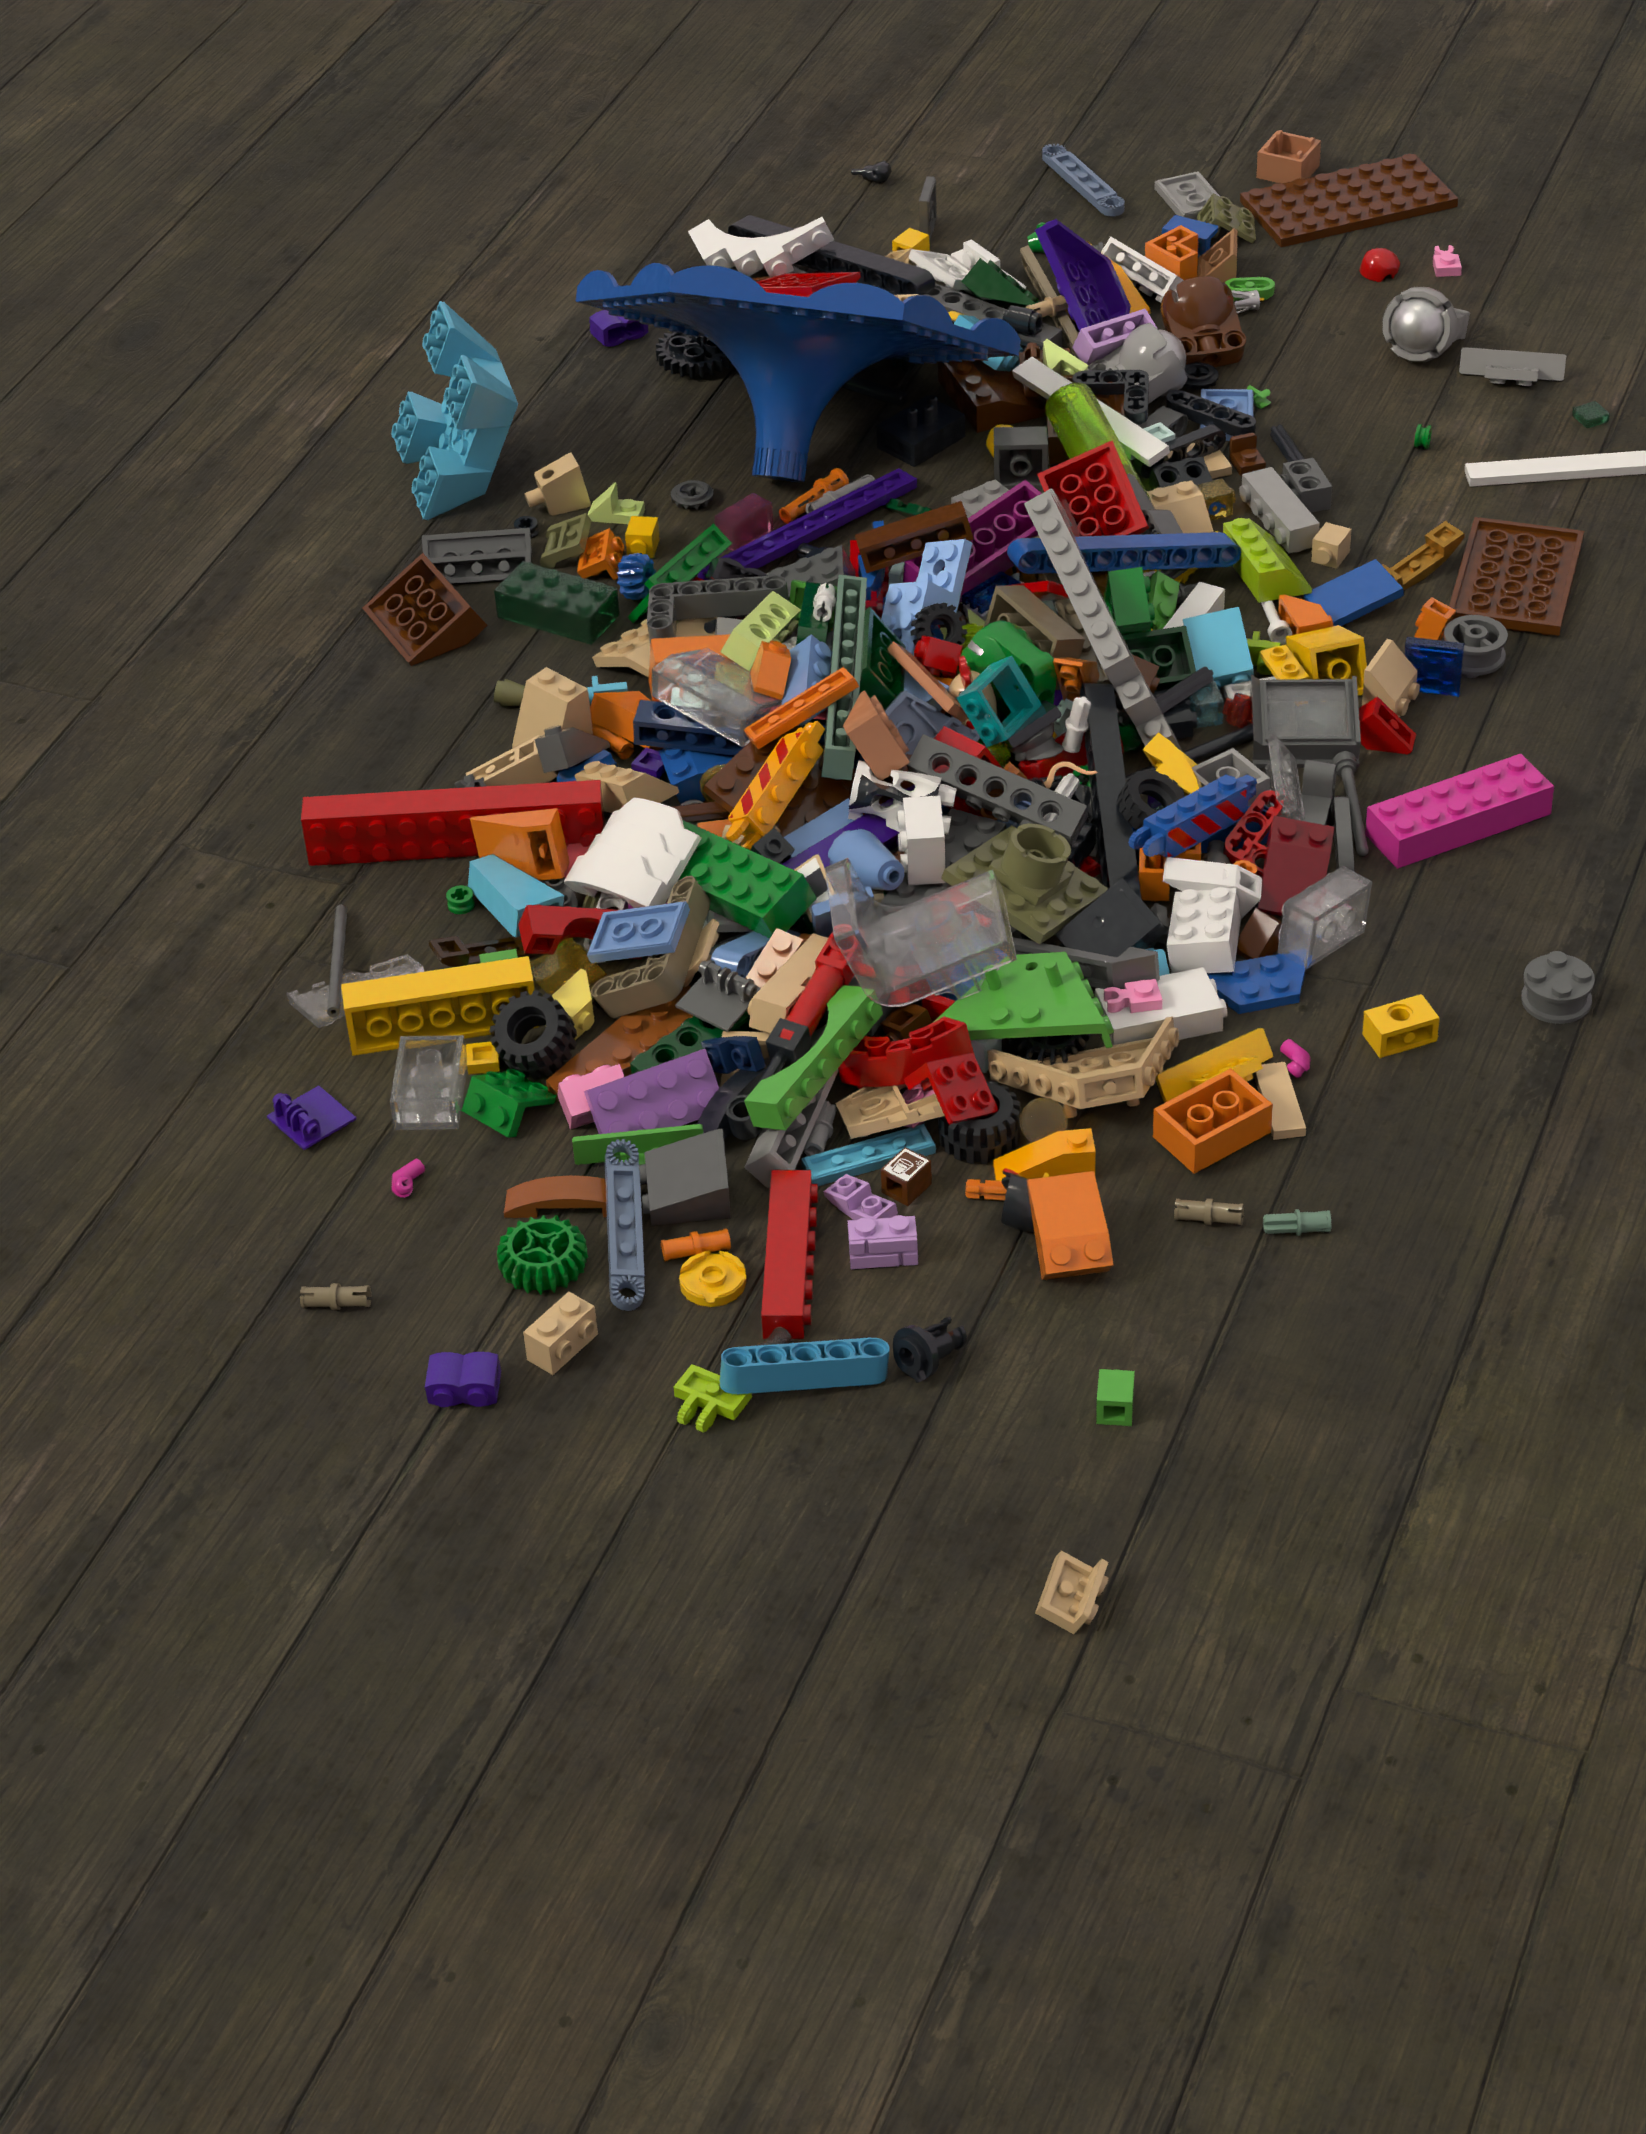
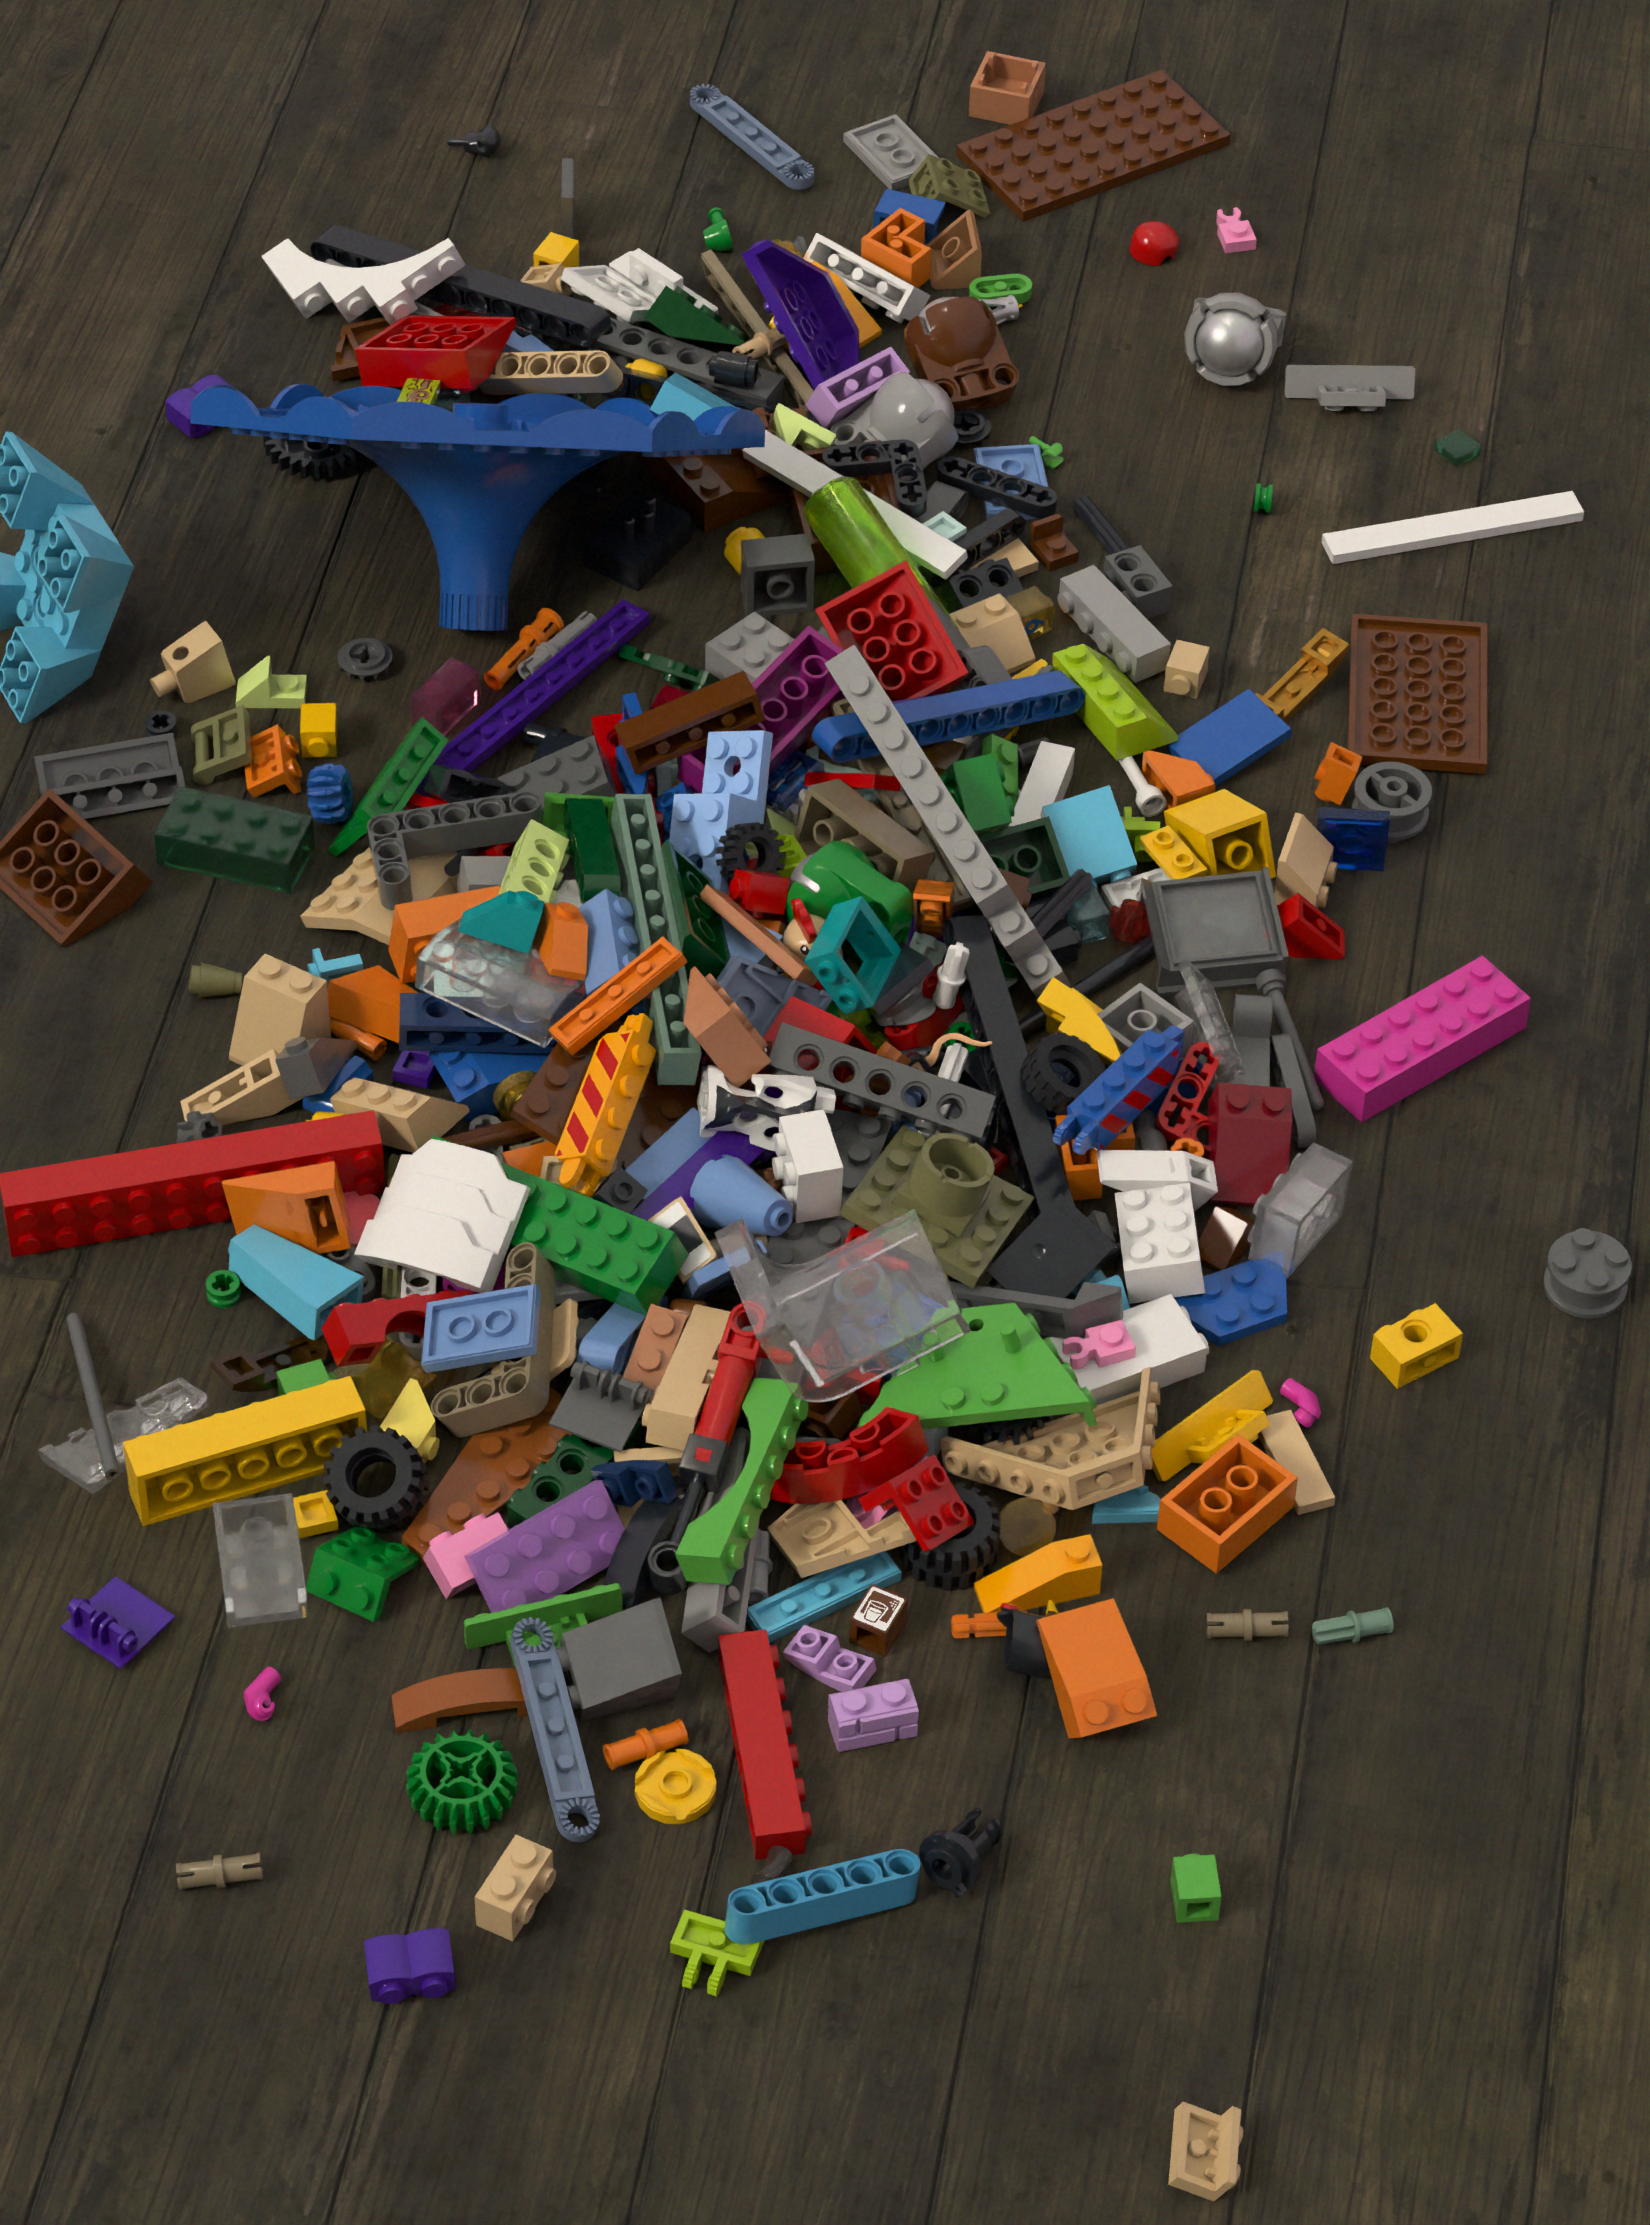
camera: 15 degrees left, 5 degrees up
white pin [813,583,836,622] -> none
none -> teal slope [458,890,544,954]
none -> medium azure tile [1092,1485,1161,1524]

